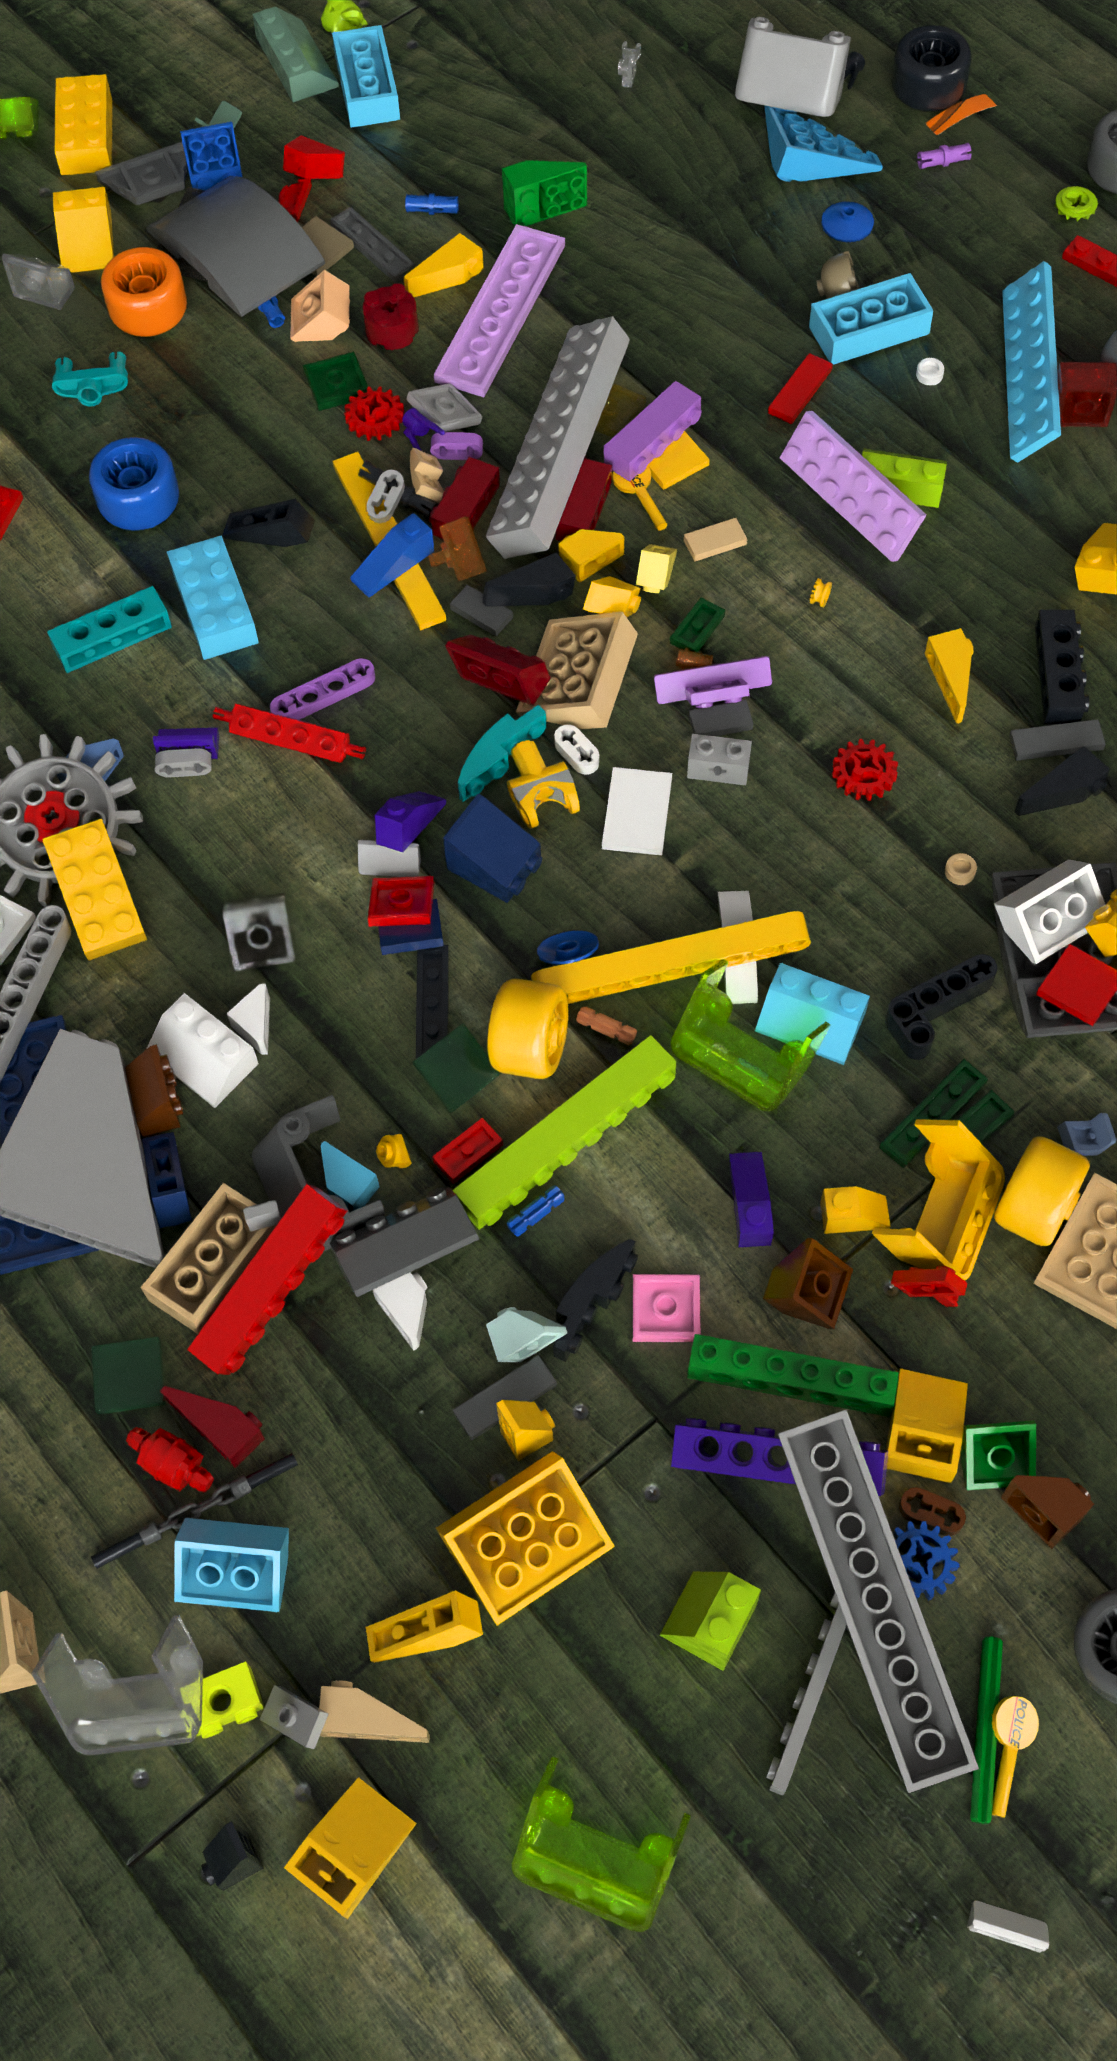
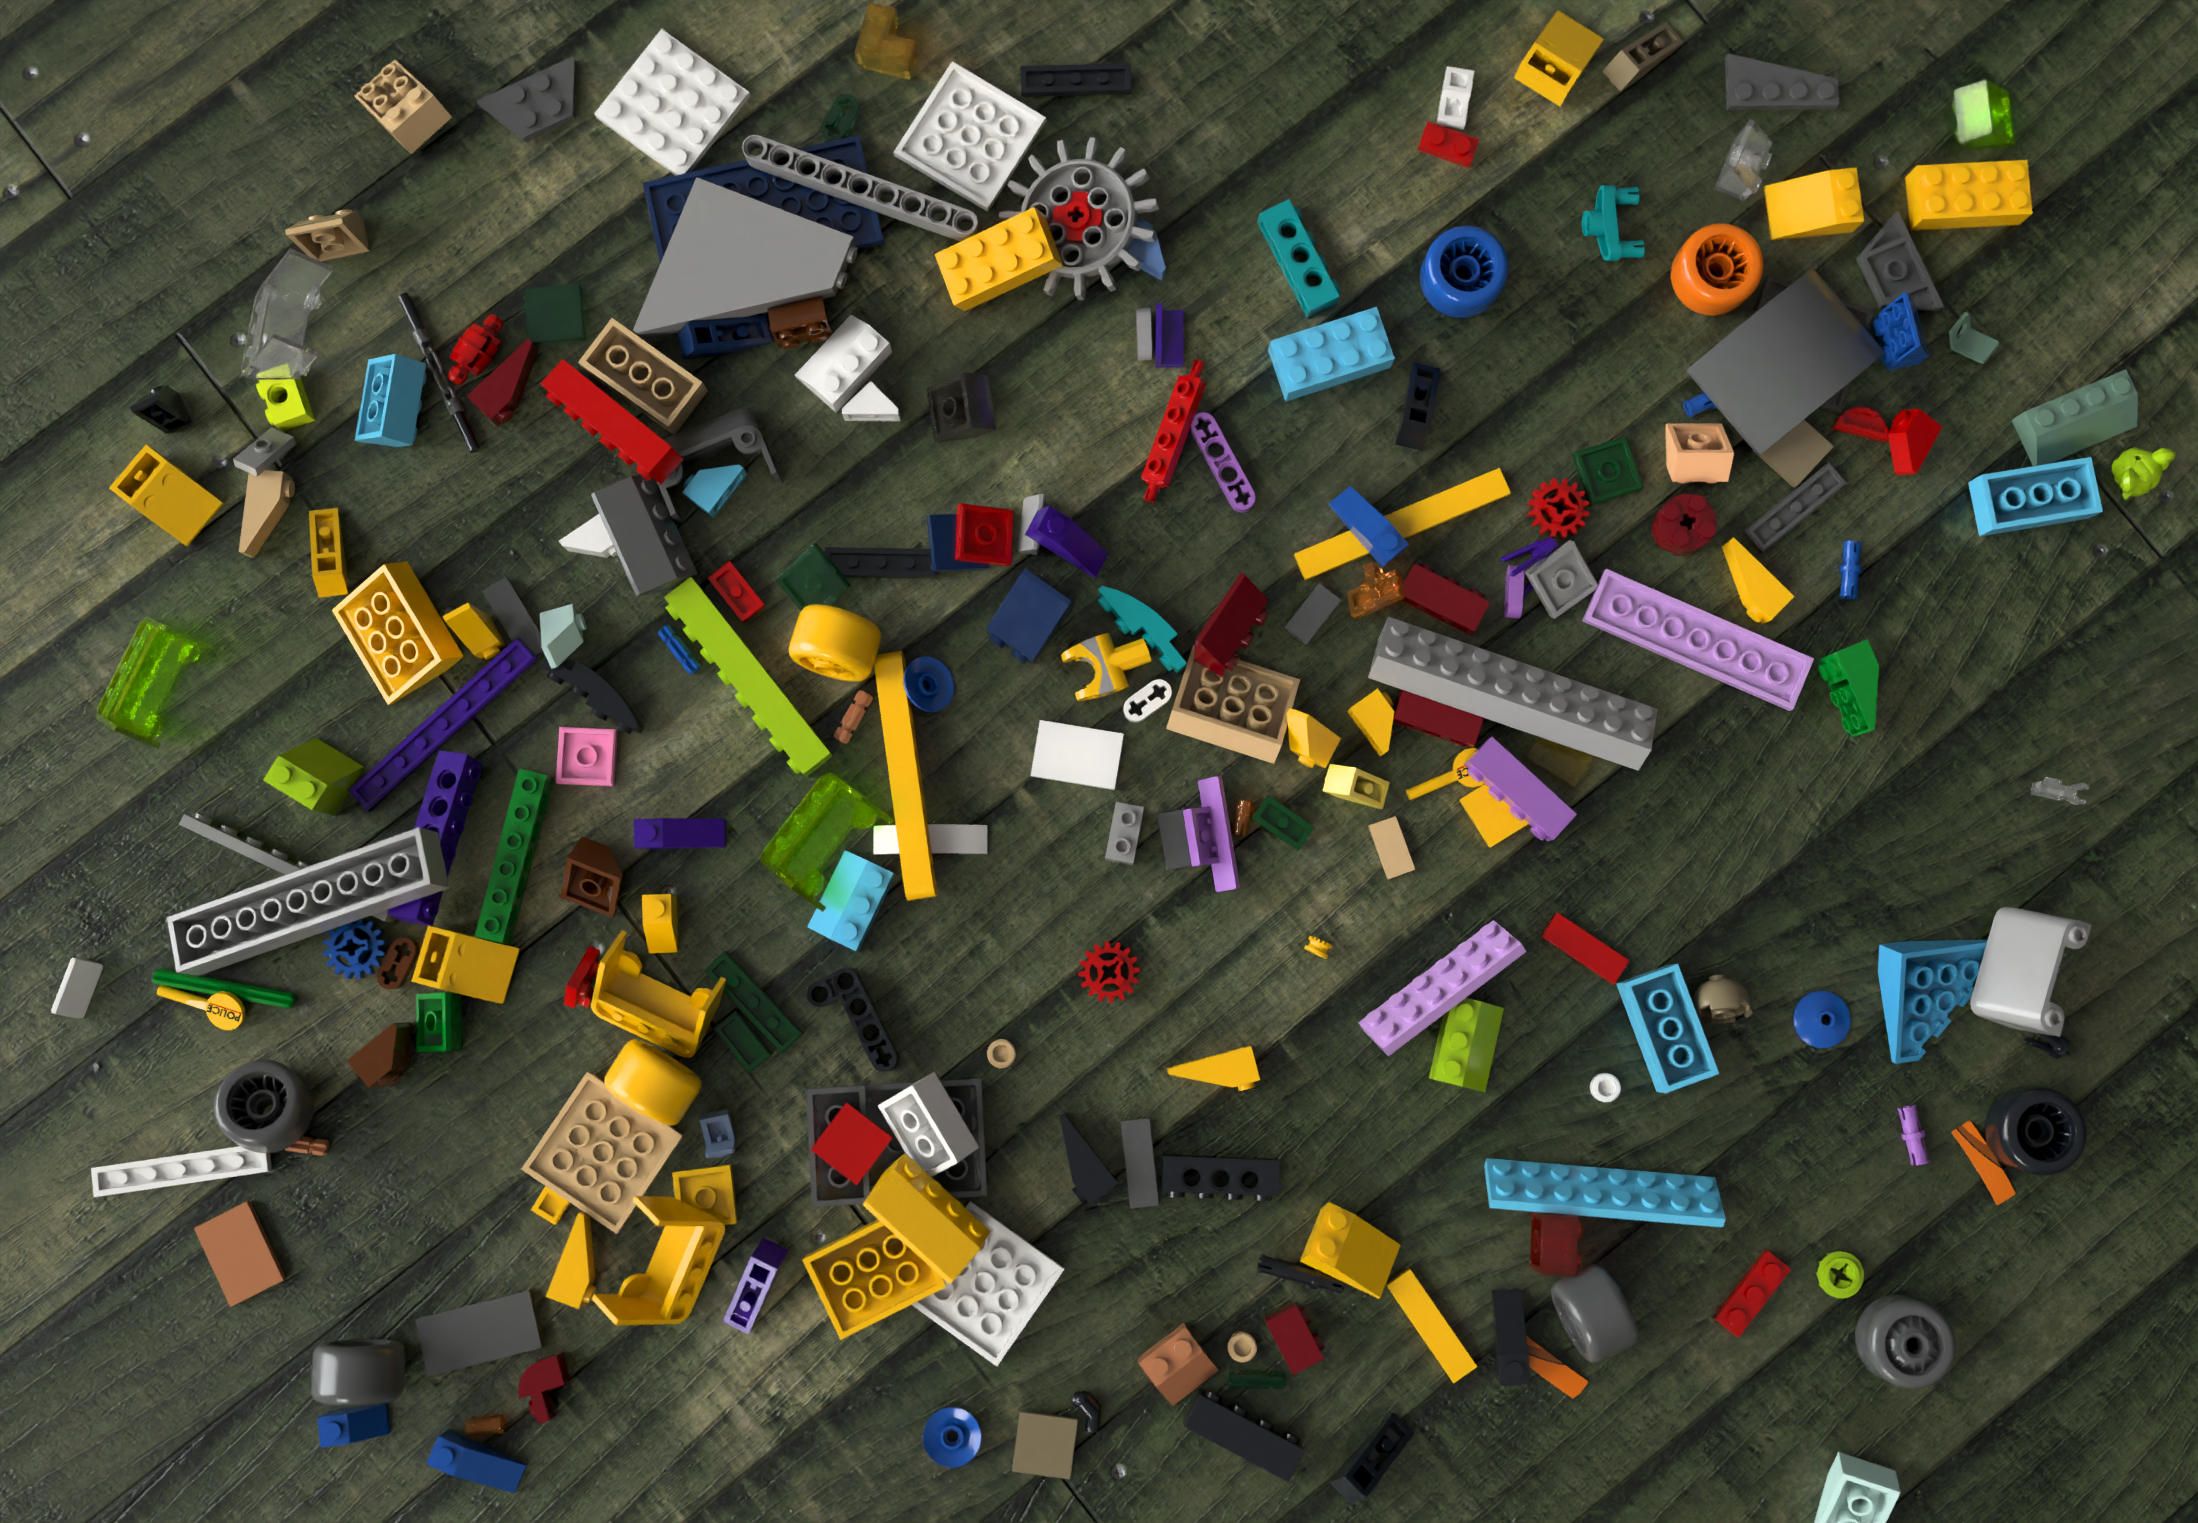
camera: 85 degrees right, 20 degrees up
light grey tile [243,1200,282,1232] -> none
black pin [358,460,438,519] -> none
light grey beam [366,469,405,524] -> none
yellow plate [376,1134,412,1168] -> none
tan slope [410,448,444,503] -> none
black slope [482,552,576,606] -> none
none -> dark purple tile [348,637,538,812]

